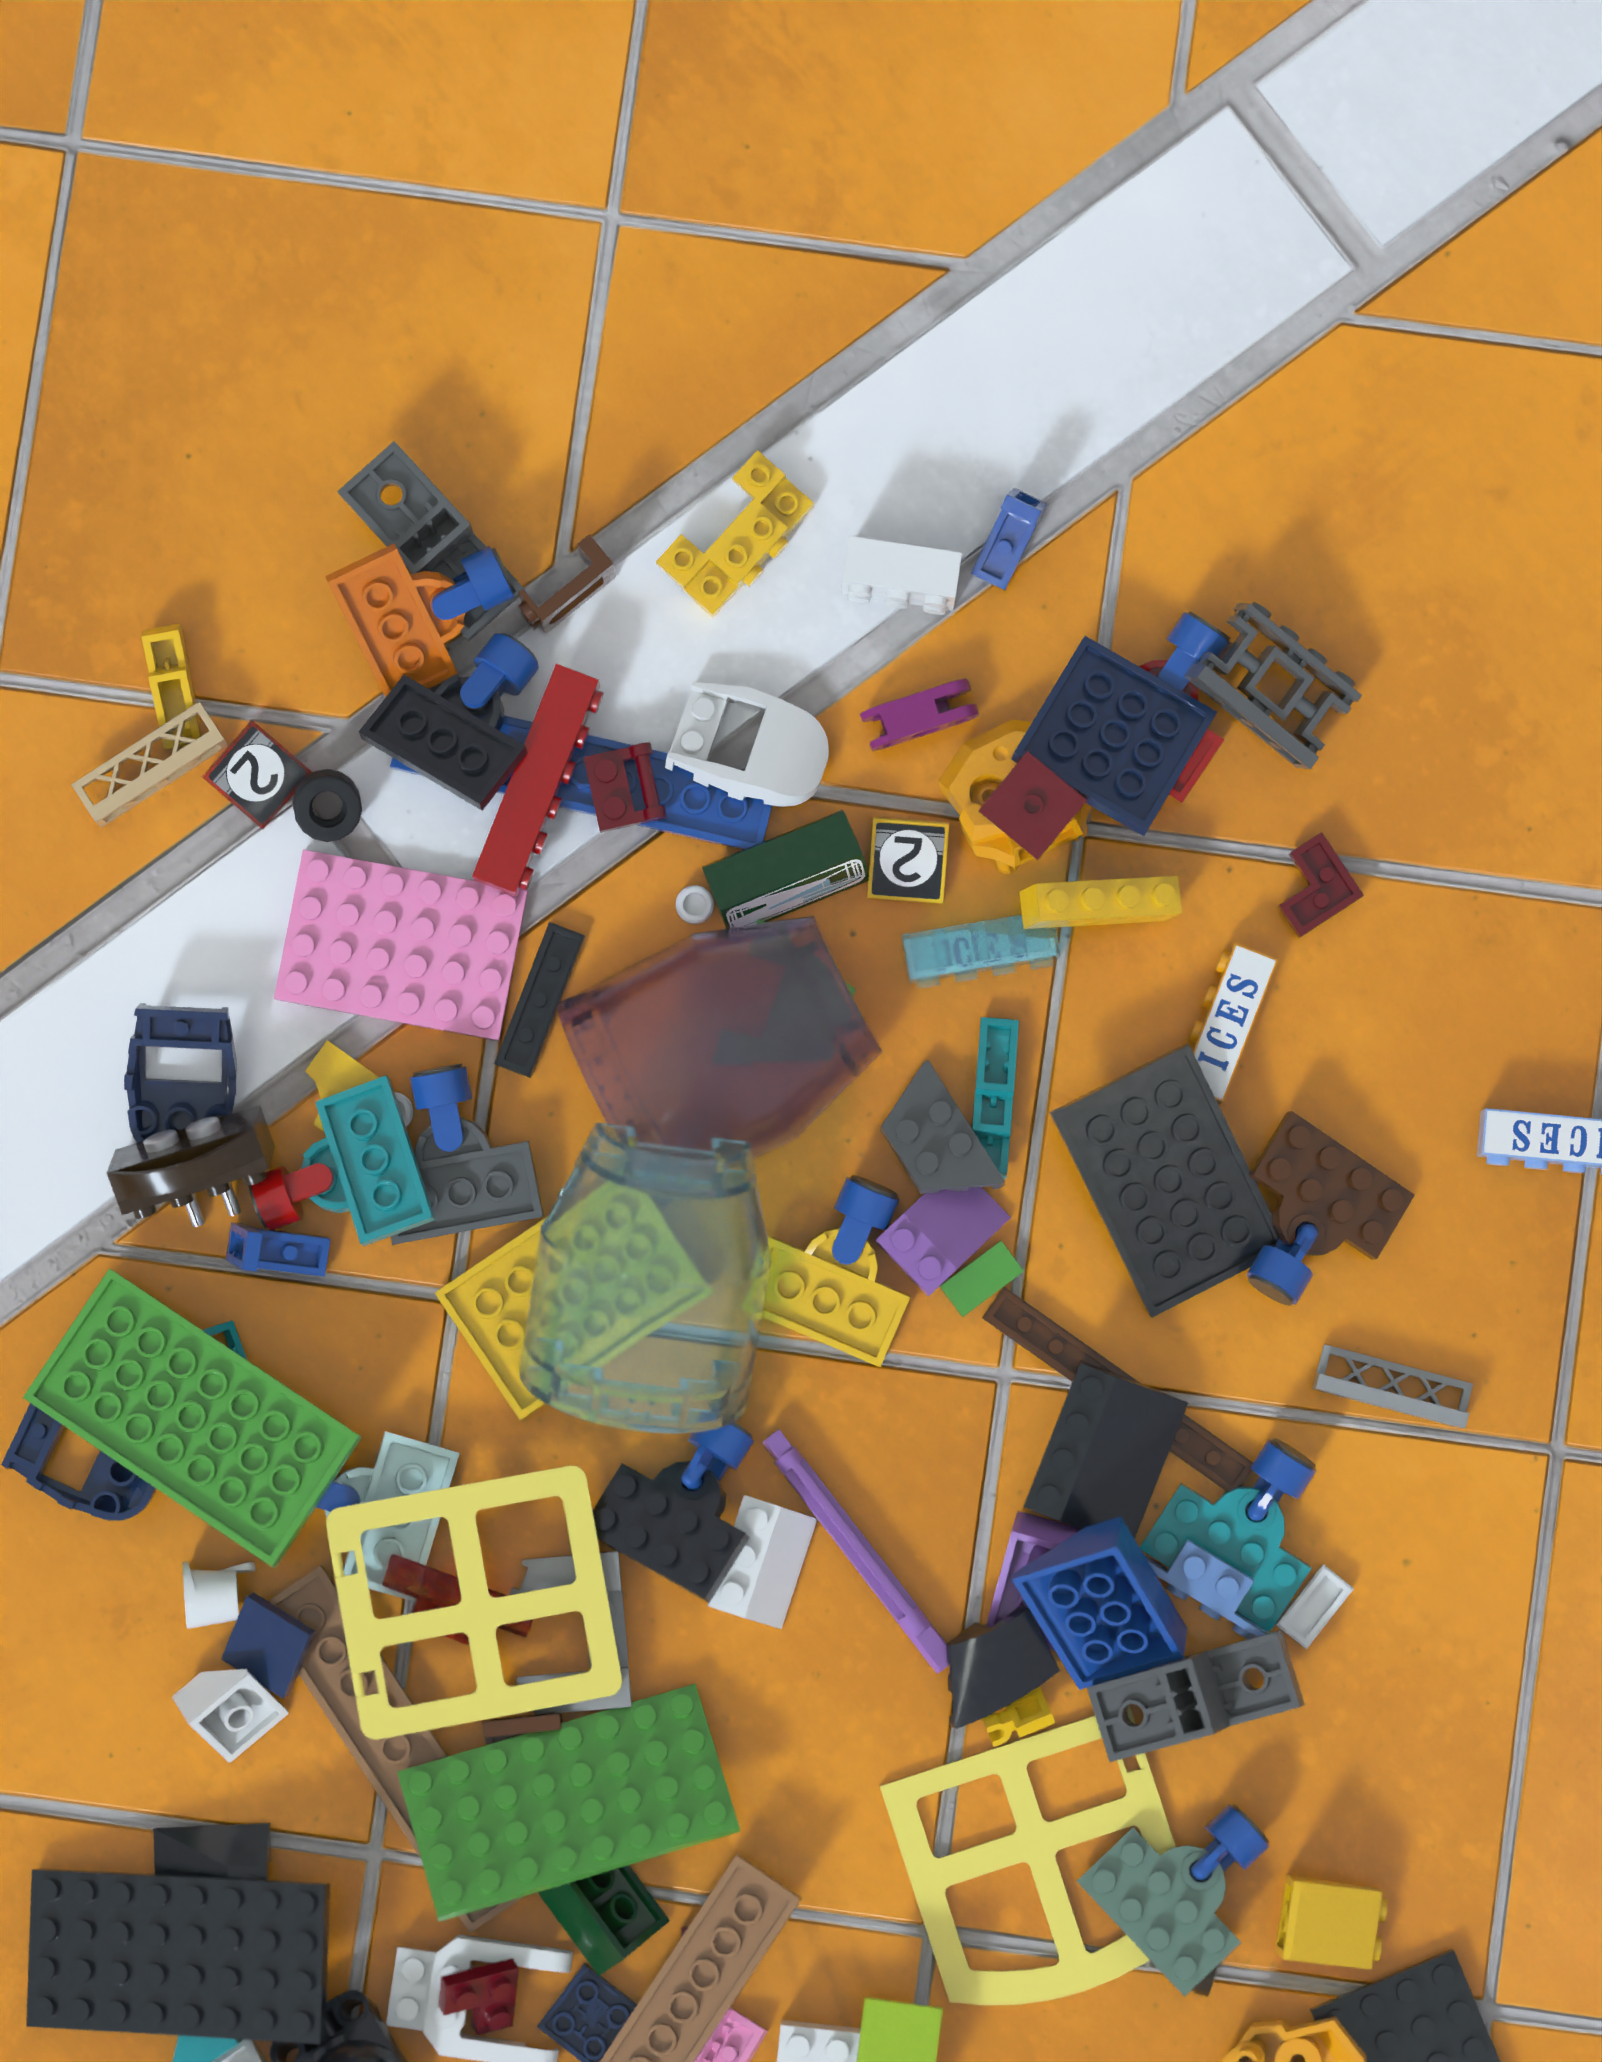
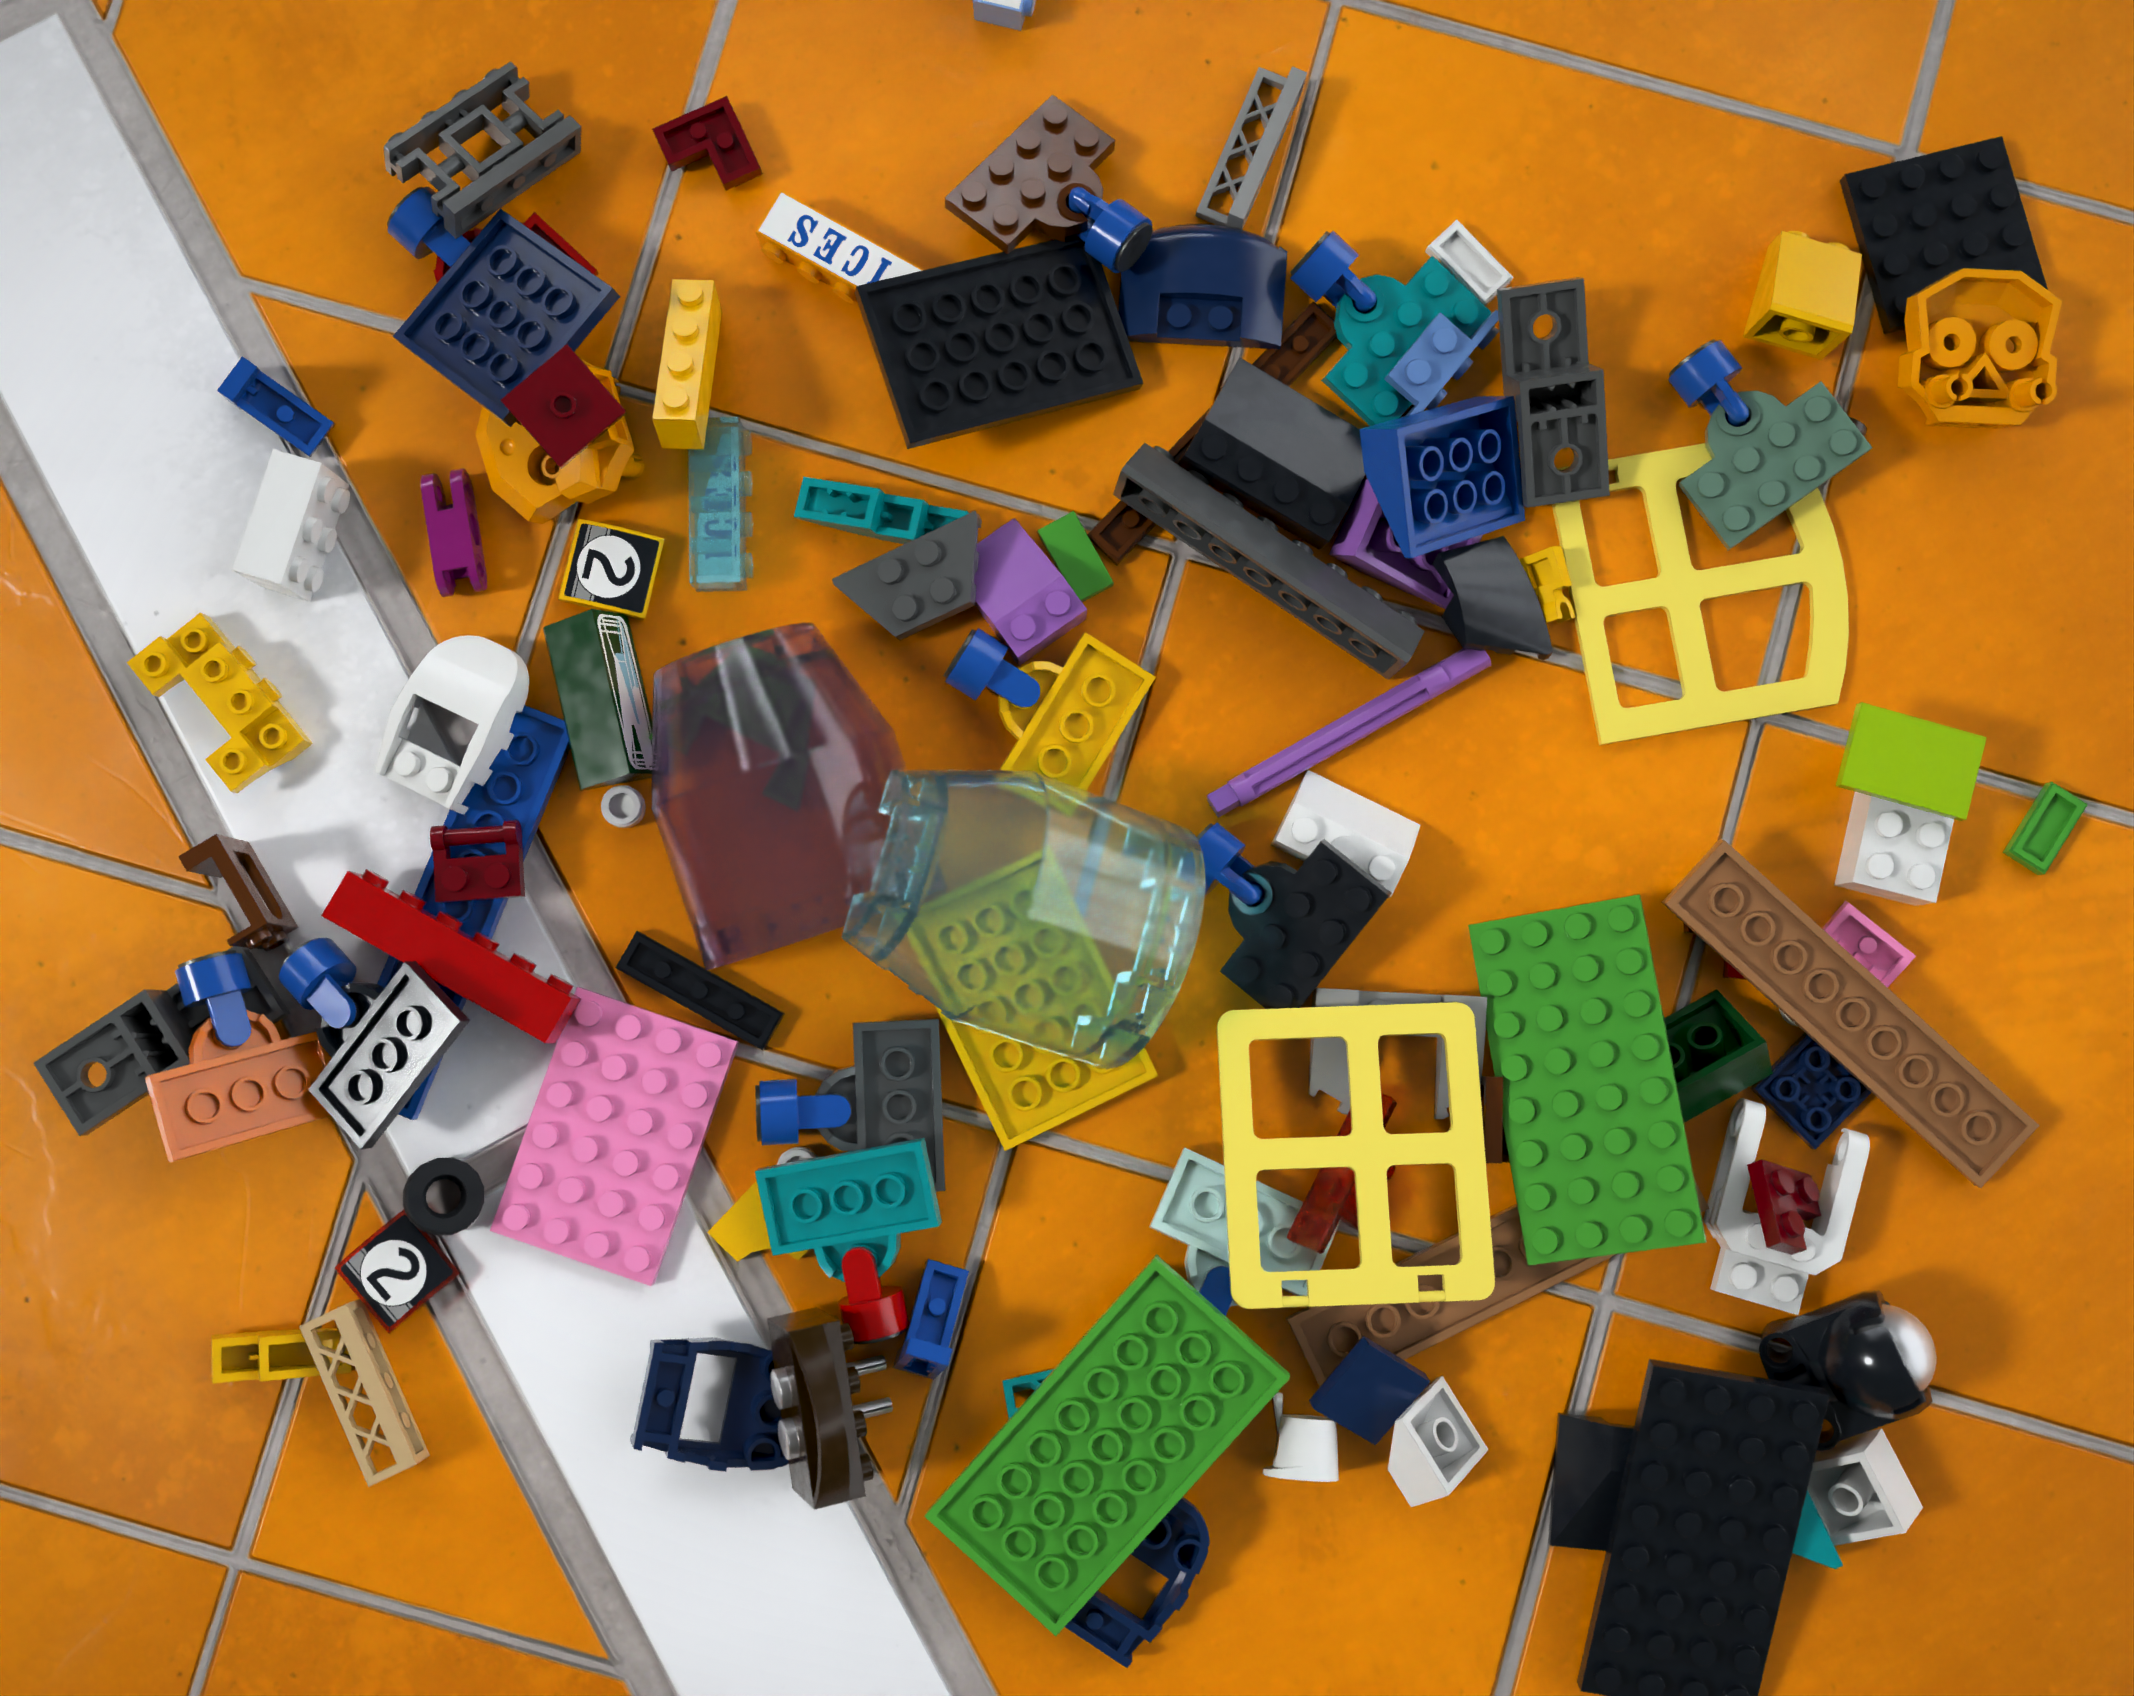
camera: 85 degrees left, 0 degrees up
none -> dark grey slope [1113,443,1424,680]
none -> dark blue slope [1118,224,1287,349]

